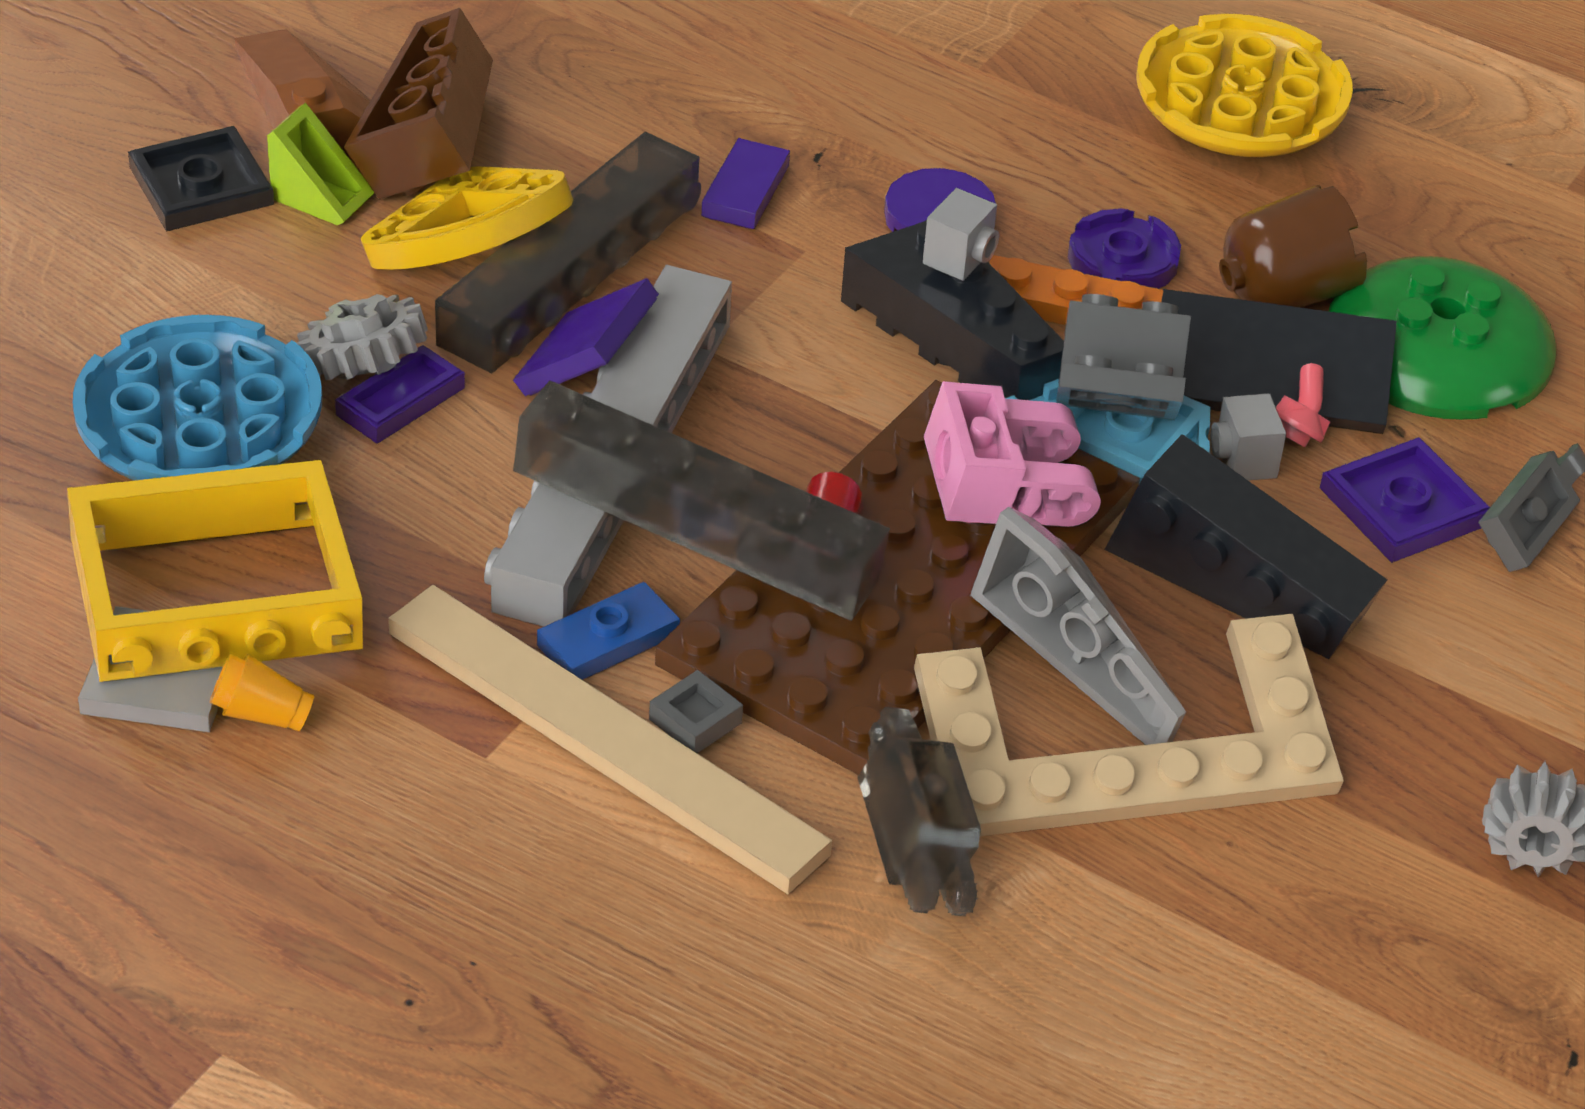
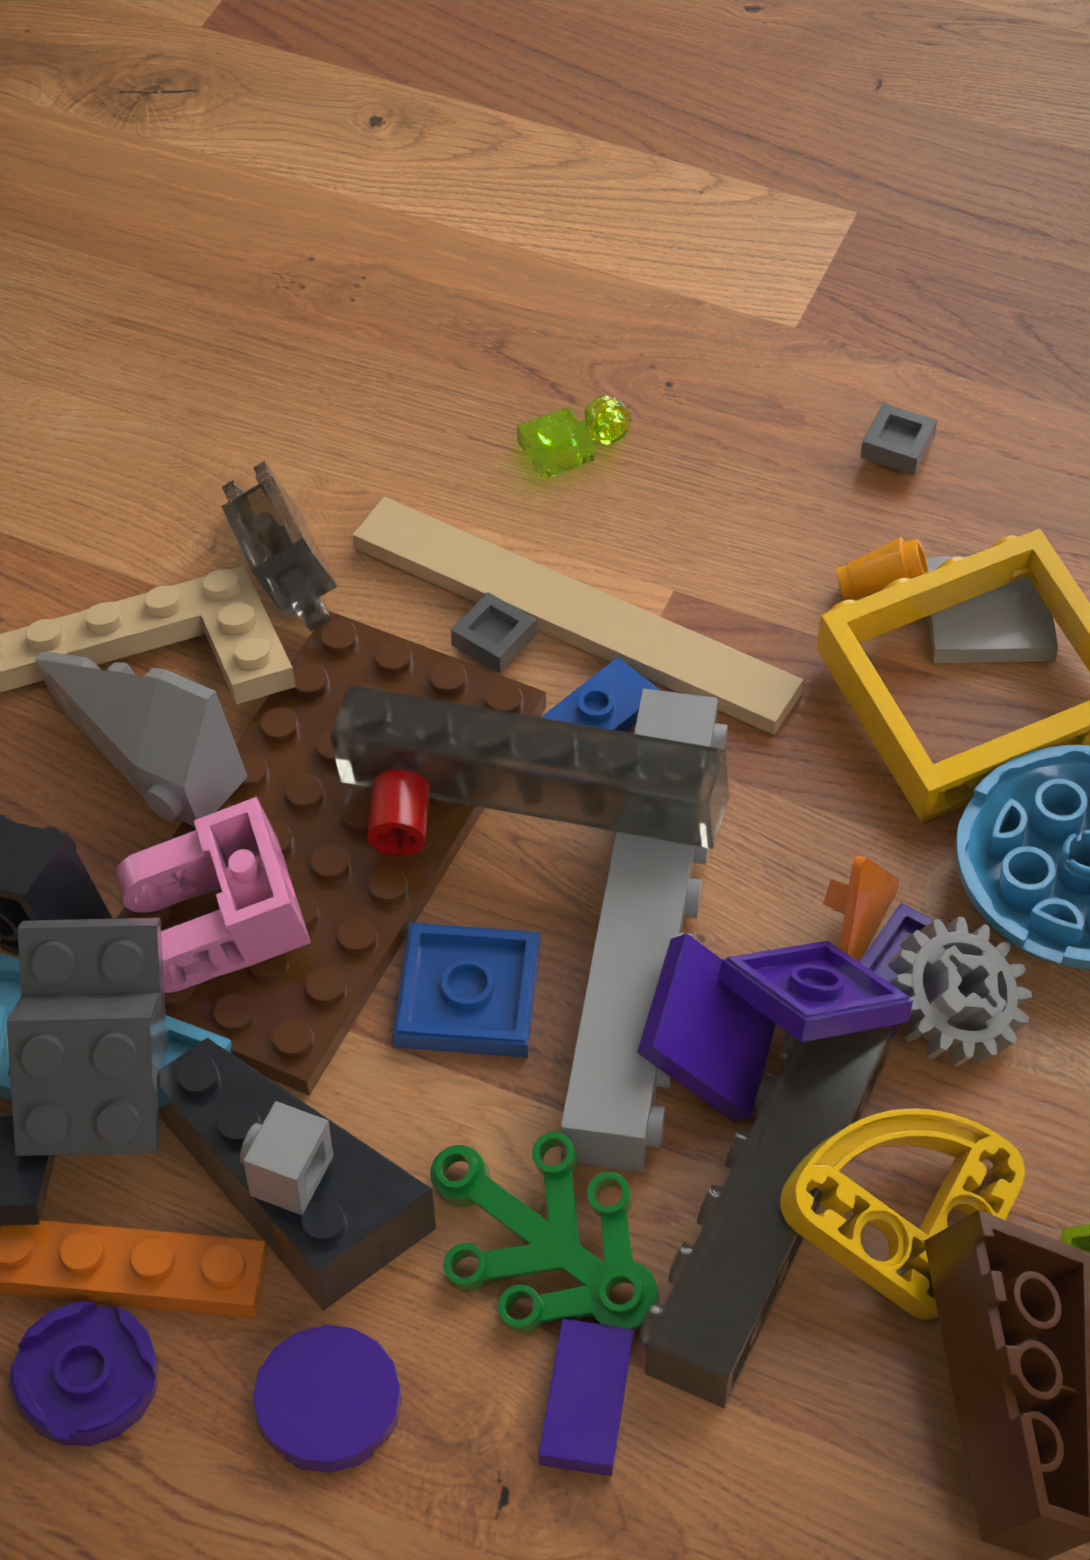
camera: 175 degrees right, 10 degrees up
none -> blue tile [393,922,541,1058]
none -> green plant [430,1132,659,1333]
none -> clear neon green plate [517,396,630,479]
none -> dark purple tile [718,941,913,1042]
none -> orange piece [823,855,899,962]
none -> dark grey plate [860,403,938,475]

